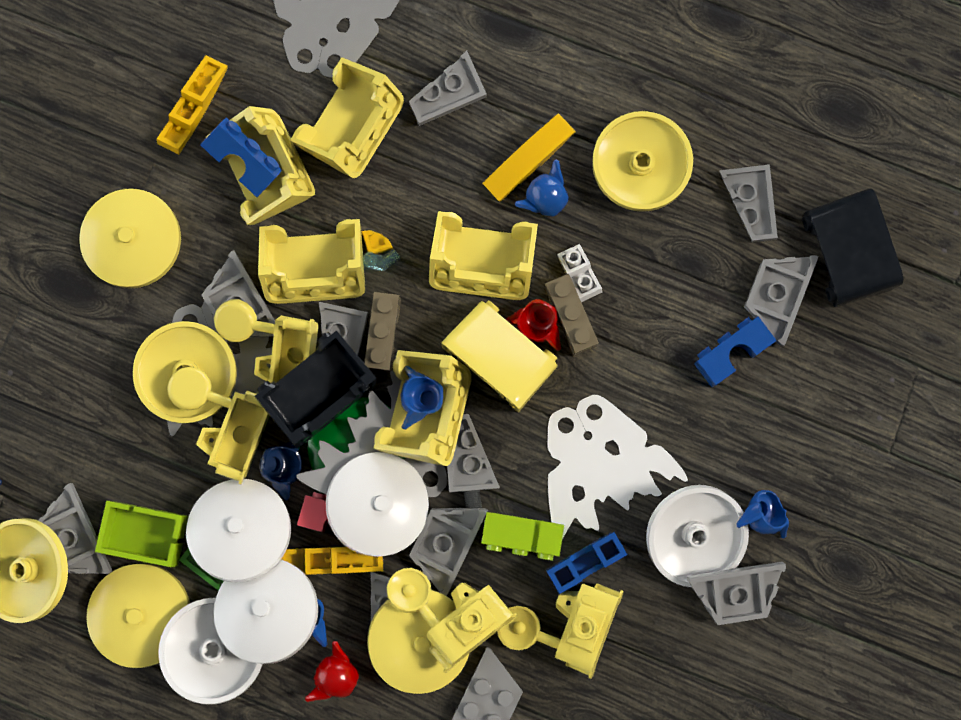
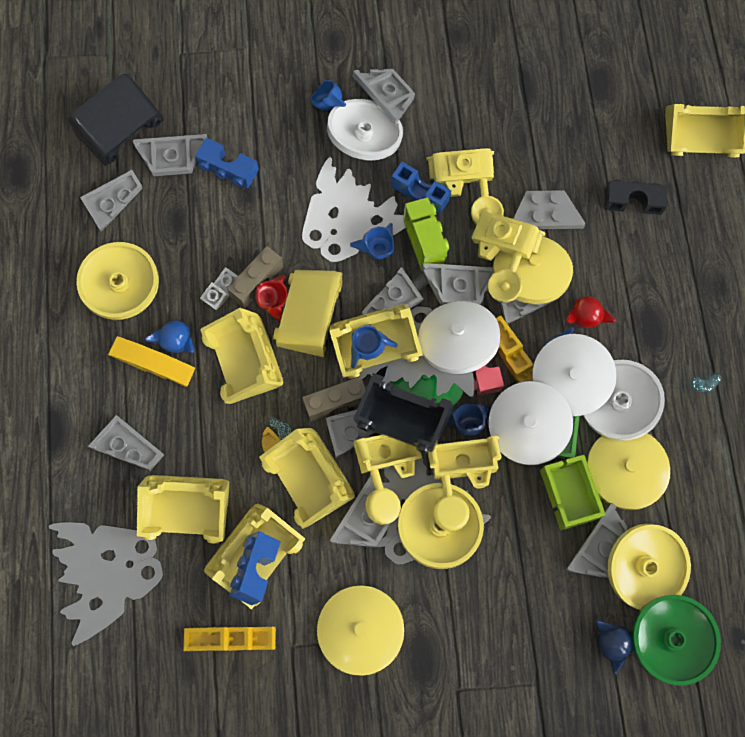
camera: 125 degrees left, 10 degrees down
none -> blue piece [350,223,394,259]

